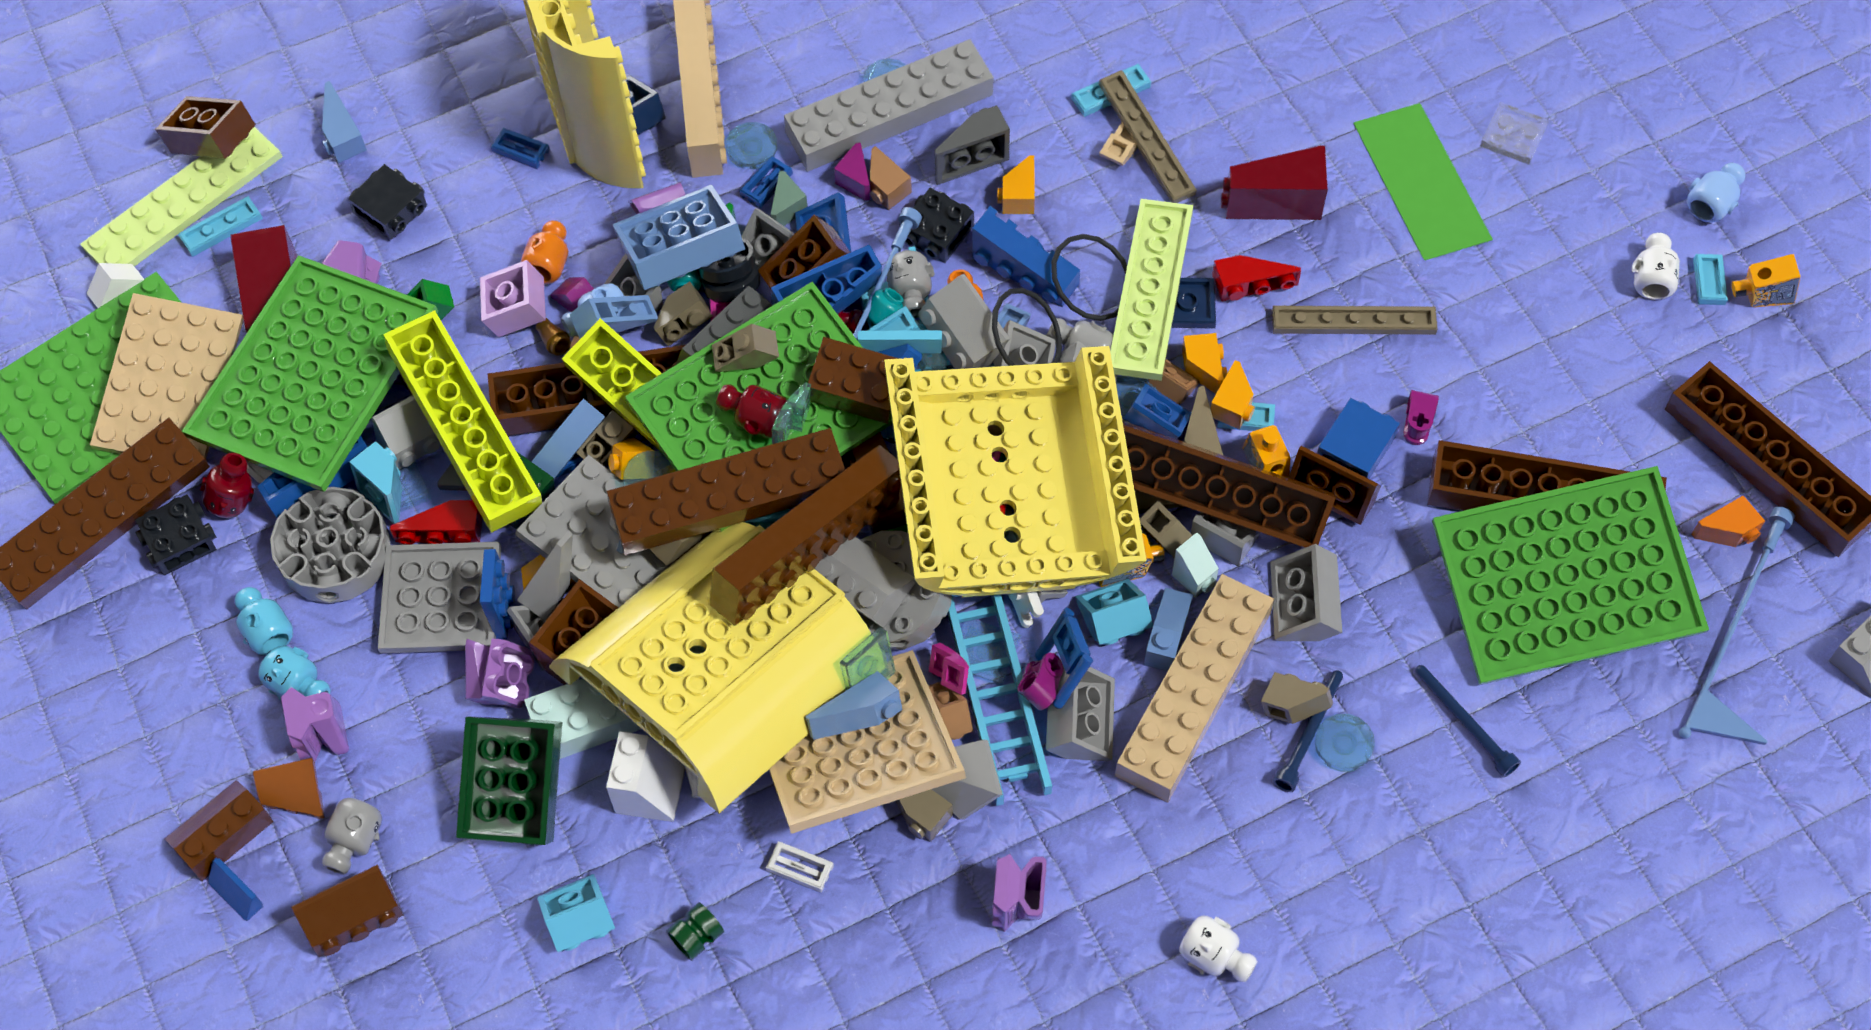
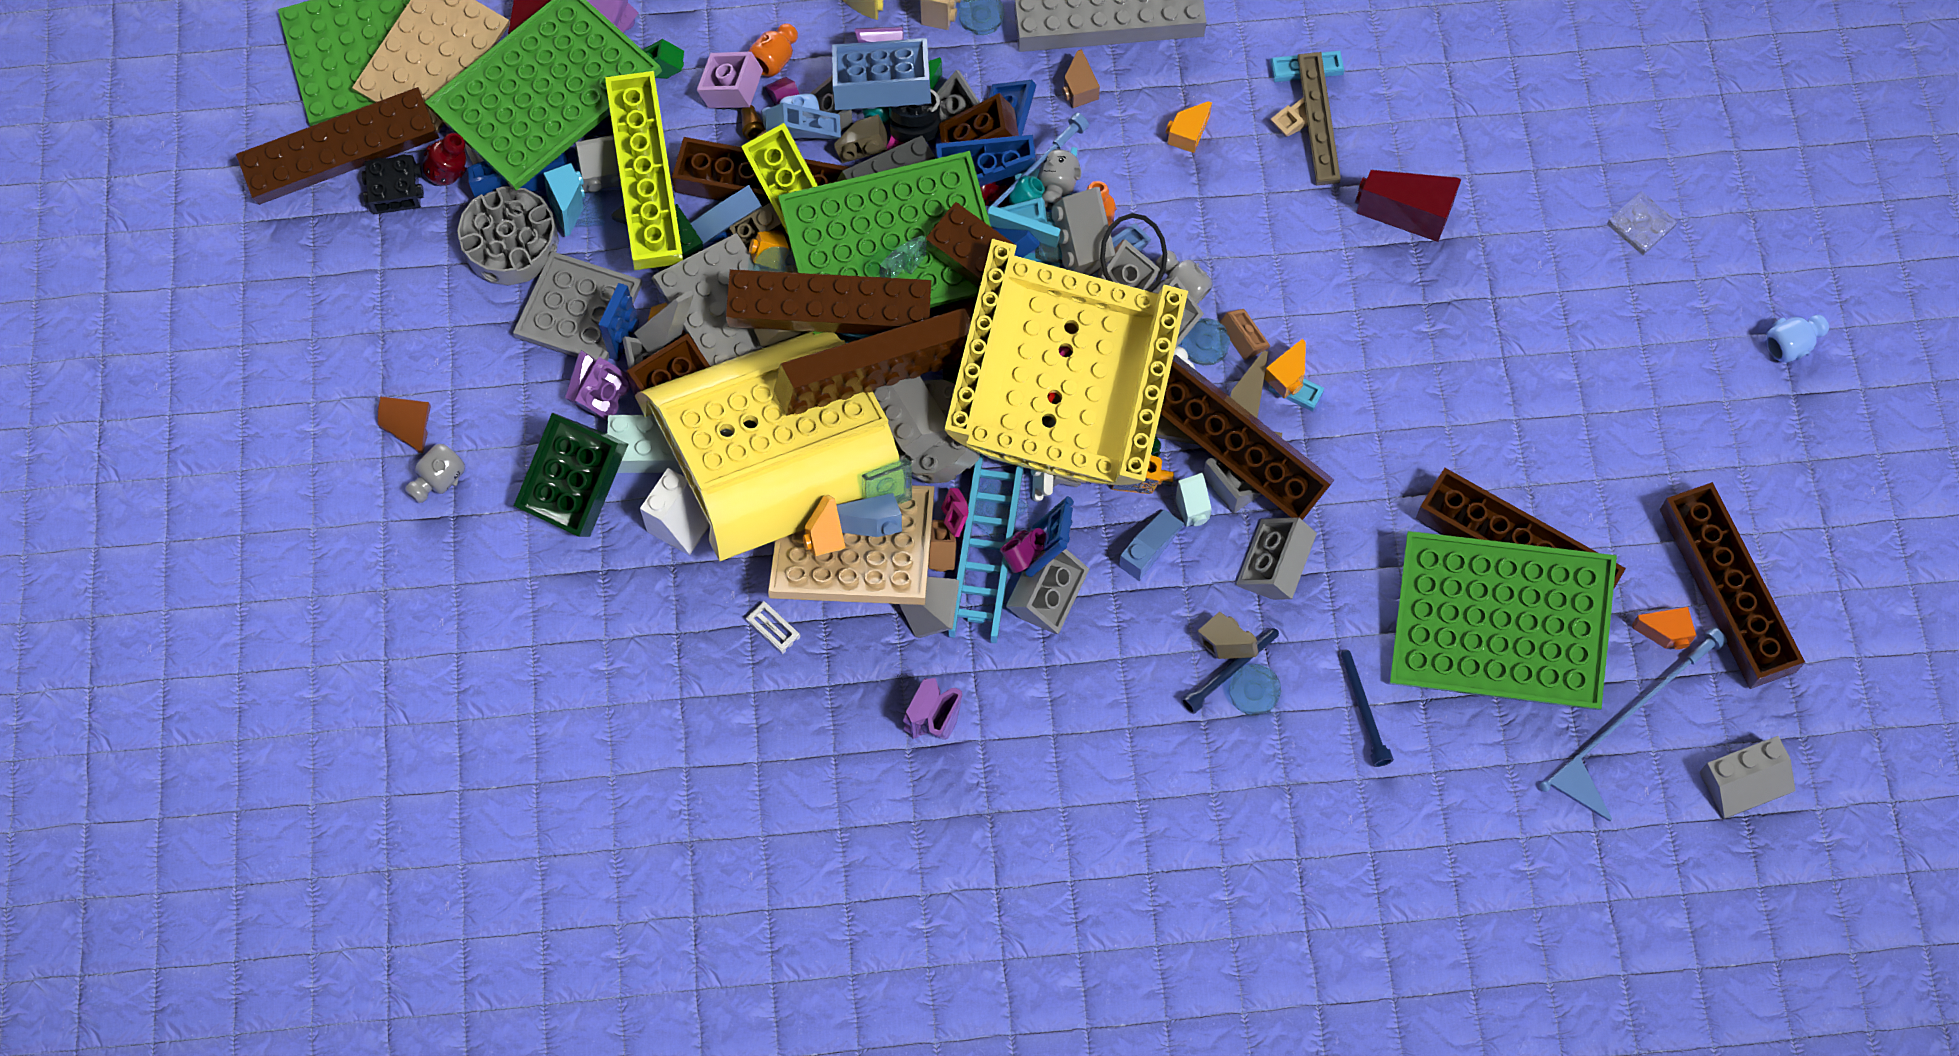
camera: 20 degrees right, 5 degrees up
reddish brown slope [165,780,274,881] -> none
blue slope [208,857,263,921] -> none
medium azure piece [235,587,293,655] -> none
medium azure piece [258,646,331,701] -> none
medium lavender piece [281,687,349,761] -> none
reddish brown slope [291,865,404,957] -> none
red slope [390,500,483,545] -> none
medium azure slope [537,874,615,952] -> none
dark green wheel [666,902,724,961] -> none
dark tan slope [712,324,779,372] -> none
dark red piece [716,384,789,438] -> none
blue tile [739,156,793,208] -> none
sand green slope [771,171,808,226] -> none
magenta slope [834,142,870,201] -> none
dark tan slope [896,789,953,842] -> none
black brick [899,188,974,263] -> none
dark grey slope [935,105,1010,185] -> none
blue wedge [972,206,1080,307] -> none
black piece [1051,234,1127,321] -> none
medium azure slope [1075,579,1153,645] -> none
yellowish green plate [1110,199,1193,381] -> none
tan brick [1115,574,1274,803] -> none
blue slope [1123,383,1191,439] -> none
dark tan slope [1140,501,1192,559] -> none
dark blue tile [1172,278,1216,329] -> none
white piece [1179,916,1258,982] -> none
light orange slope [1182,333,1227,394] -> none
red slope [1212,255,1302,302] -> none
light orange torso [1242,425,1291,477] -> none
dark tan tile [1272,306,1438,335] -> none
reddish brown slope [1288,446,1381,525] -> none
blue brick [1317,397,1400,479] -> none
bright green sticker [1354,103,1493,260] -> none
magenta piece [1403,390,1439,445] -> none
white piece [1632,233,1680,300] -> none
medium azure tile [1693,254,1728,305] -> none
light orange torso [1731,254,1801,307] -> none
none -> light orange slope [803,495,845,556]

